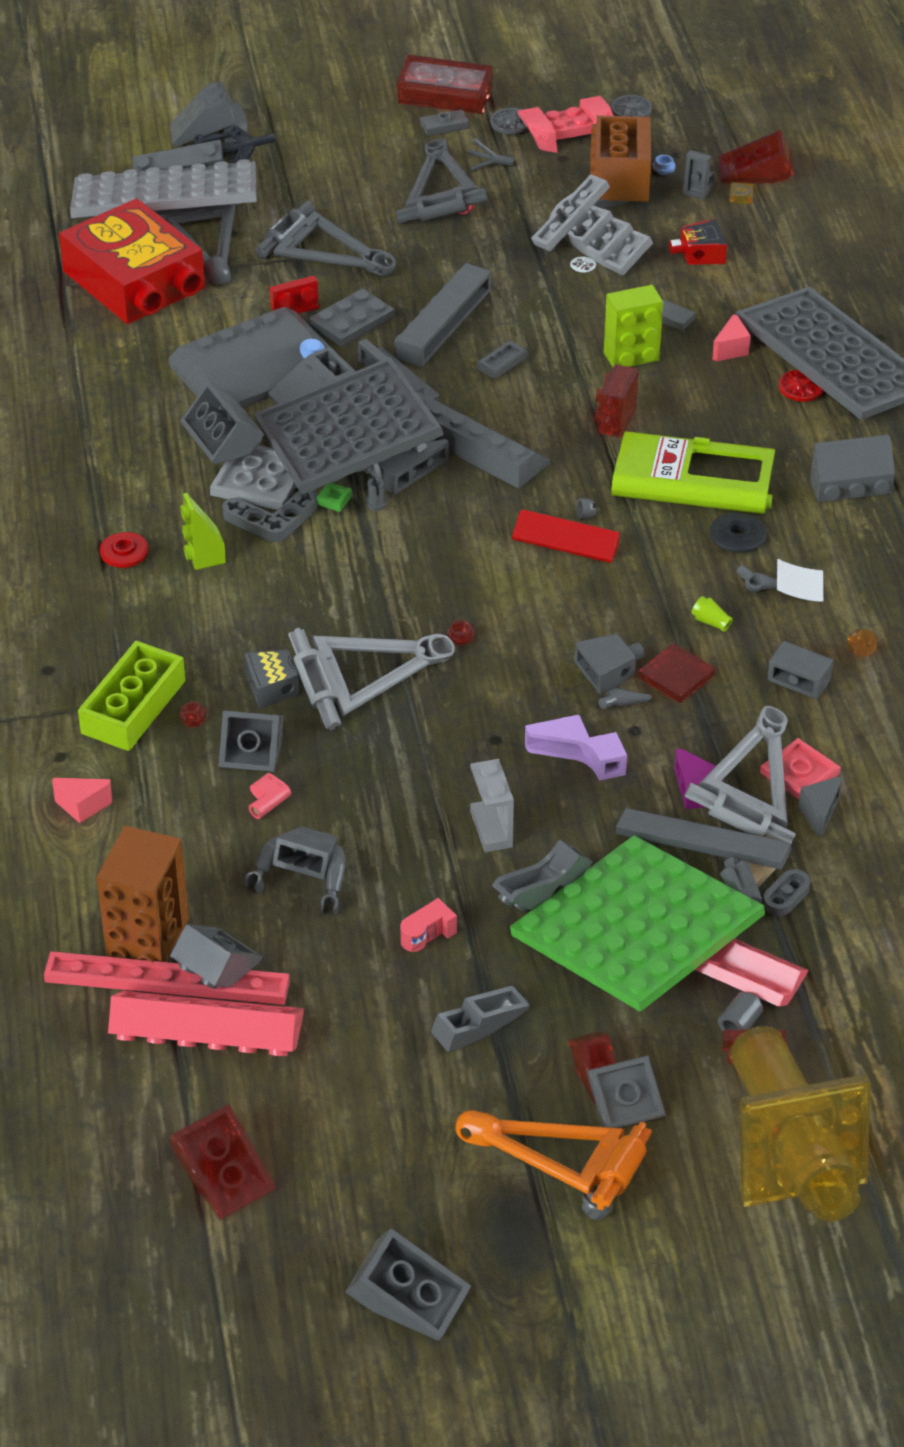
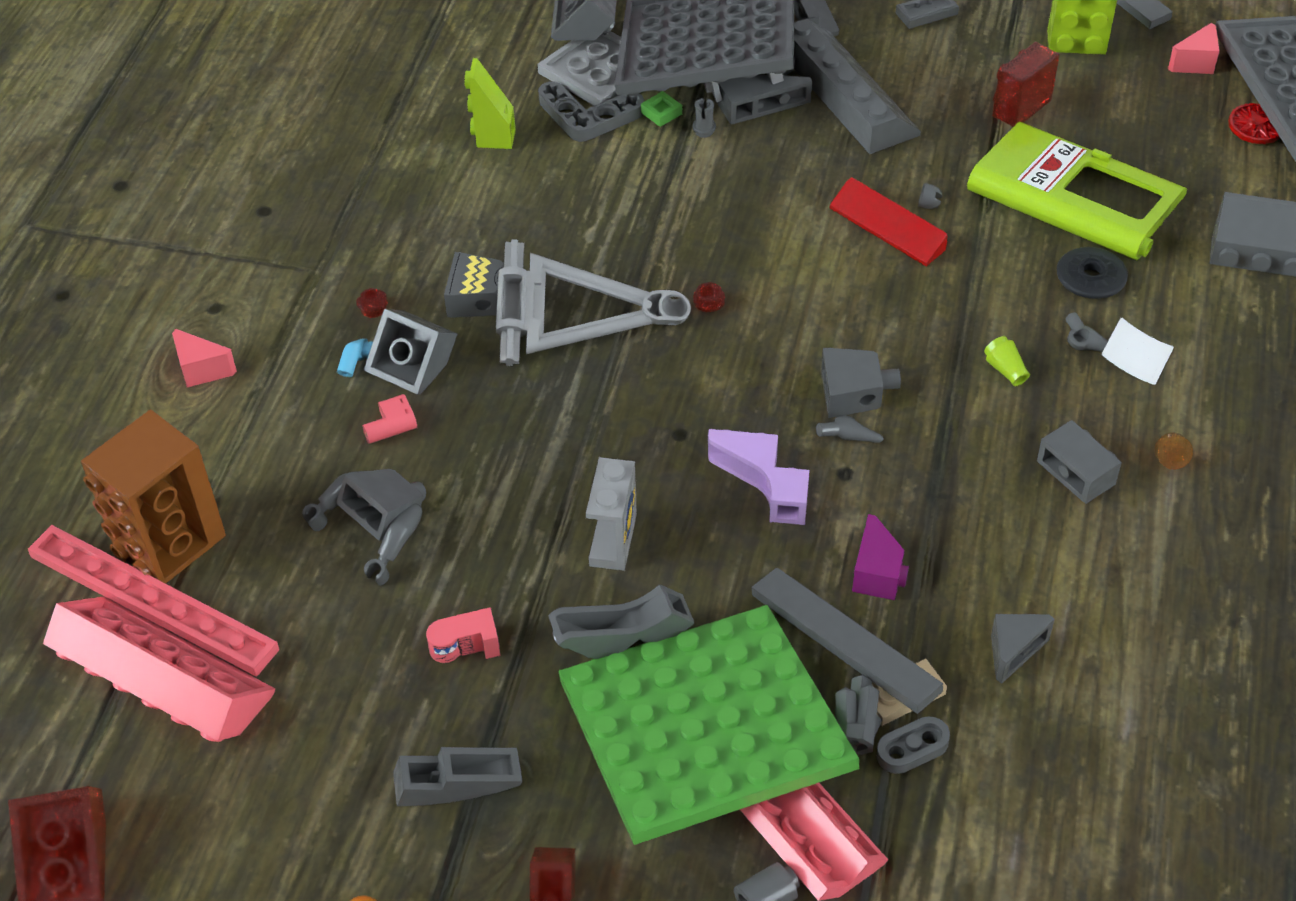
camera: 25 degrees right, 5 degrees up
lime brick [78,641,186,751] -> none
red wheel [100,532,149,568] -> none
slope [170,924,263,989] -> none
clear red tile [638,643,715,703] -> none
light grey piece [684,706,796,844] -> none
coral tile [760,738,841,800] -> none
none -> medium azure arm [337,339,373,377]

